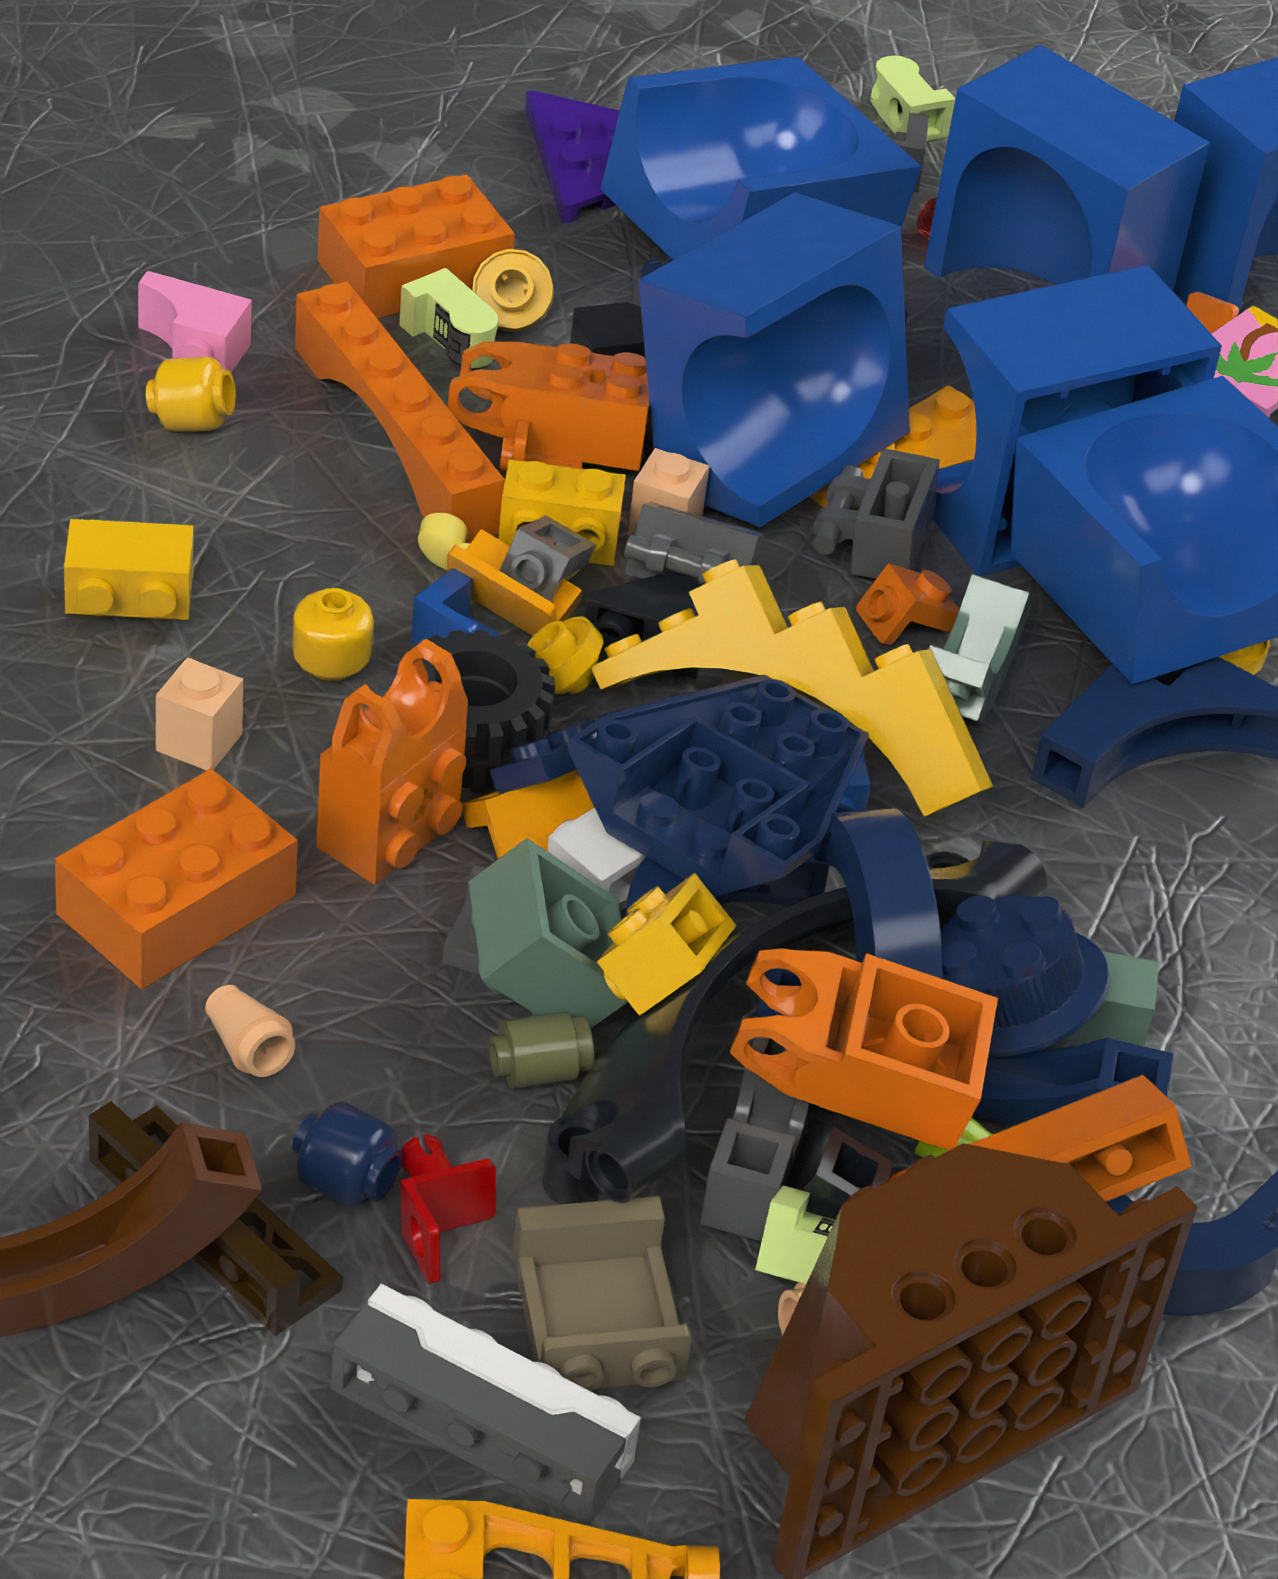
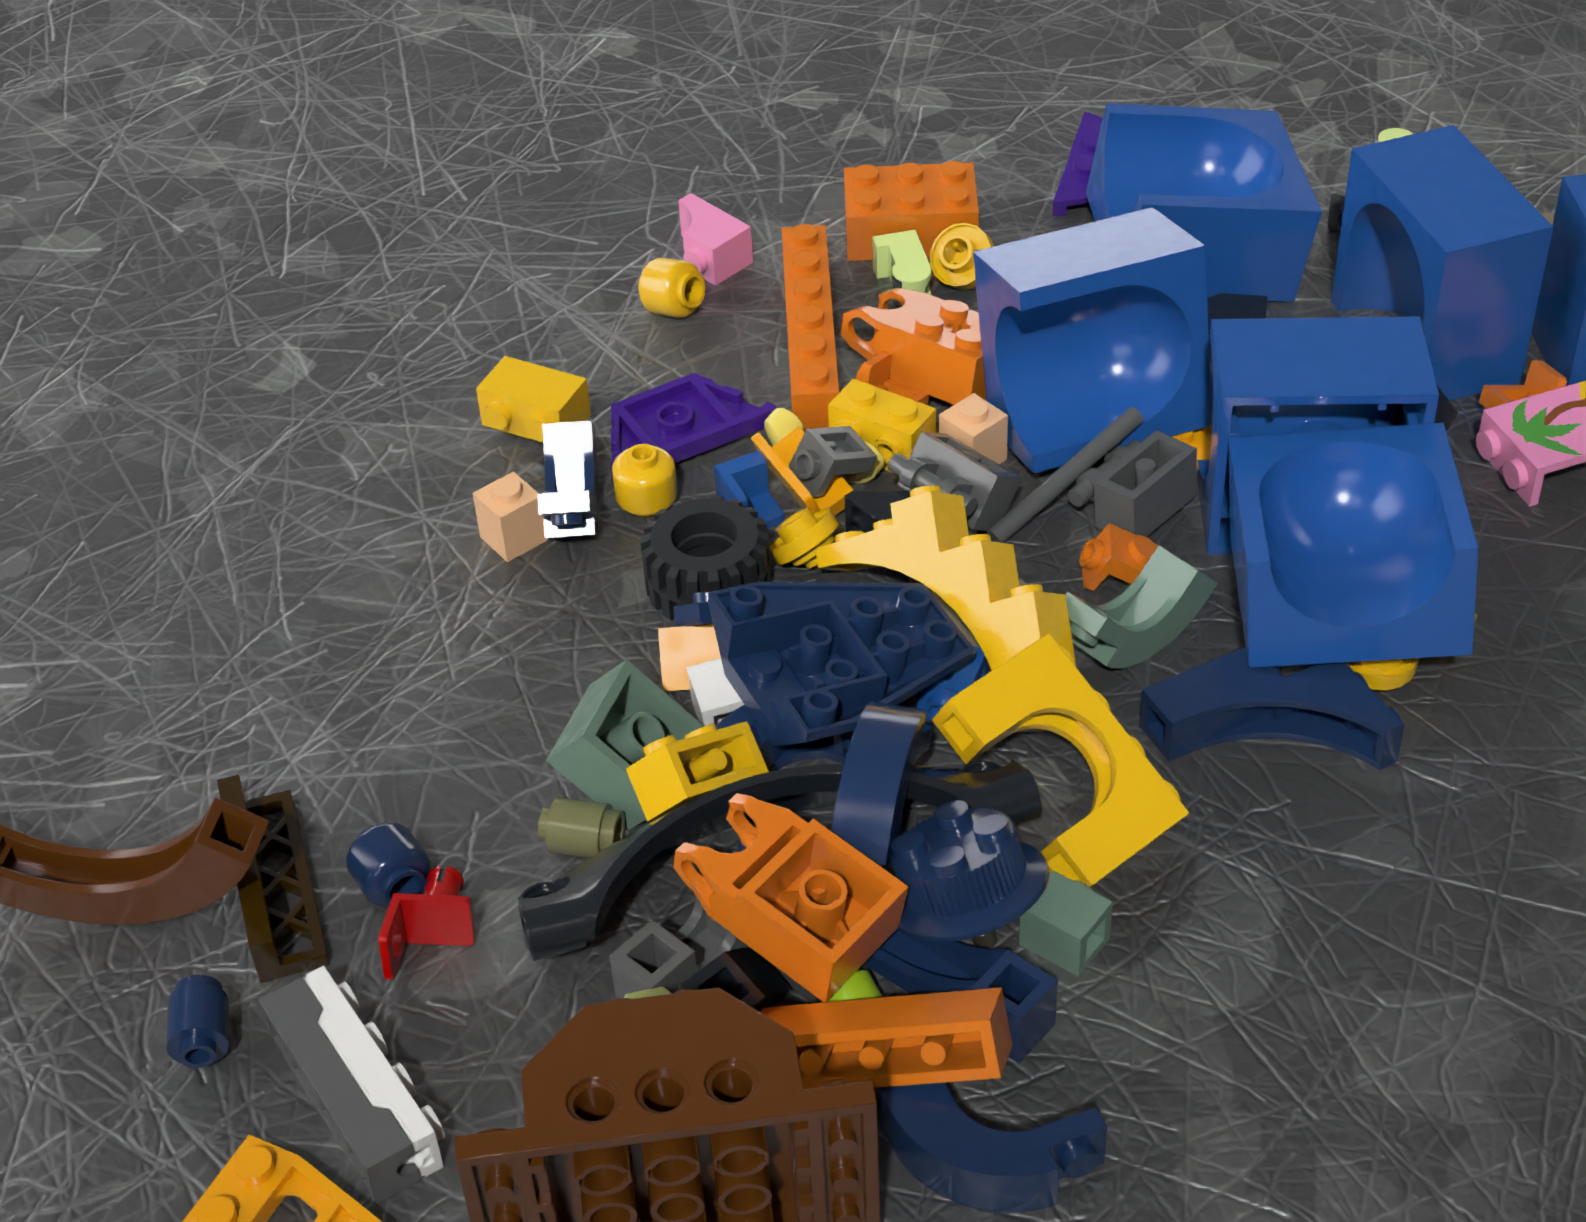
camera: 35 degrees right, 0 degrees up
orange brick [55,768,298,990] -> none
light nougat cone [205,985,295,1077] -> none
orange brick [316,639,468,885] -> none
dark tan panel [512,1196,692,1391] -> none
none -> dark blue brick [166,975,229,1068]
none -> arch [537,421,598,538]
none -> dark purple wing [611,373,777,484]
none -> yellow arch [932,633,1189,888]
none -> dark grey bar [987,406,1144,543]

